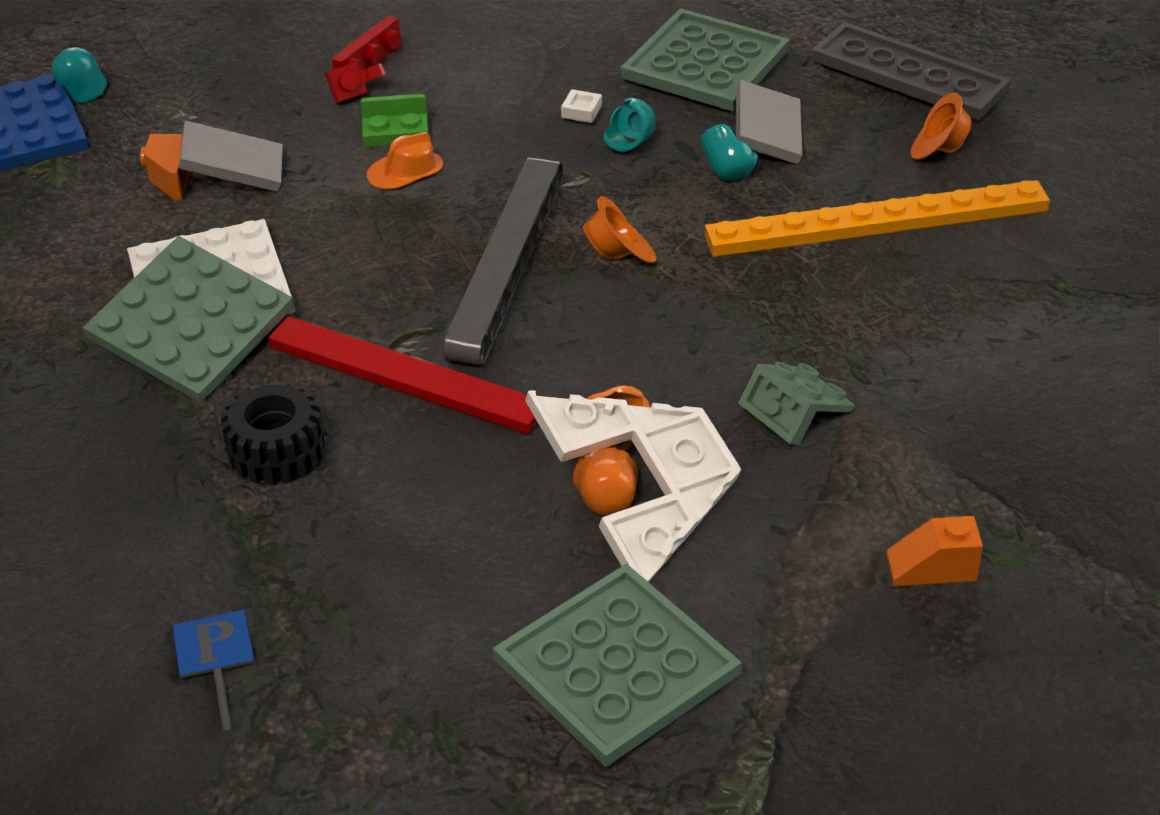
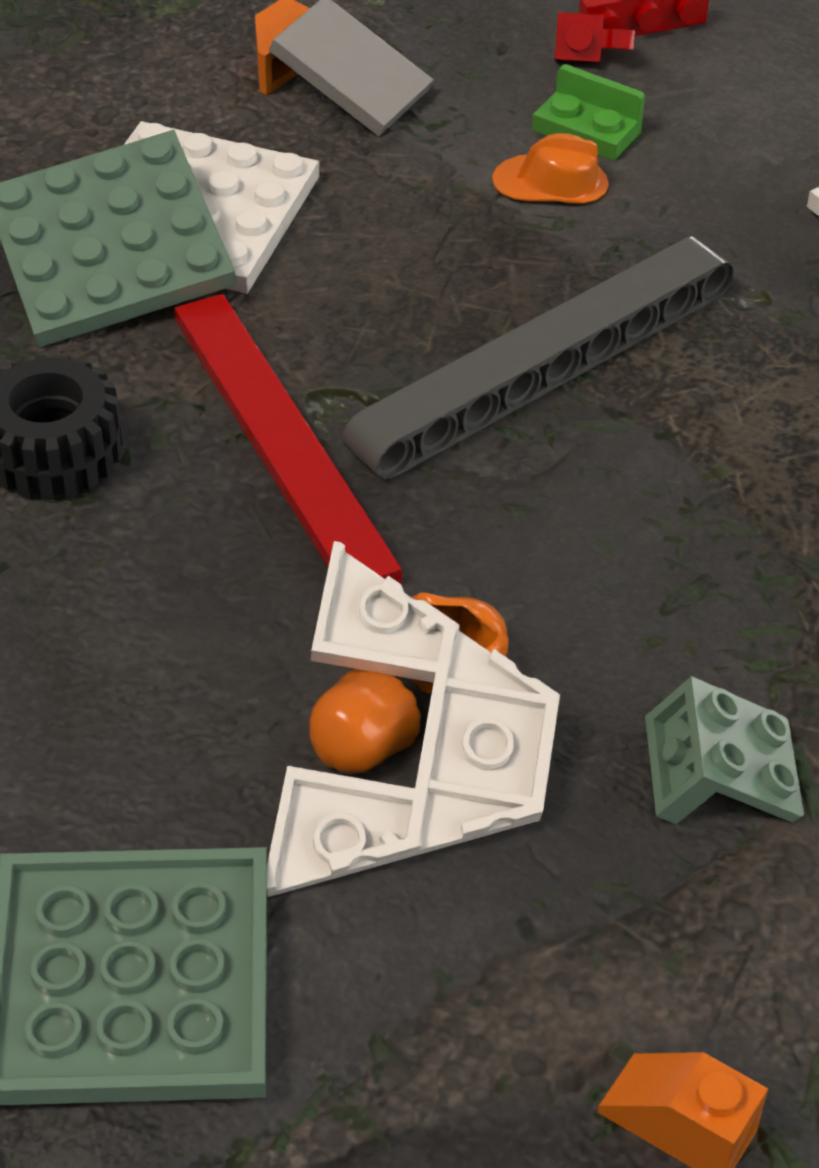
camera: 35 degrees right, 5 degrees up
orange piece [583,196,656,263] -> none

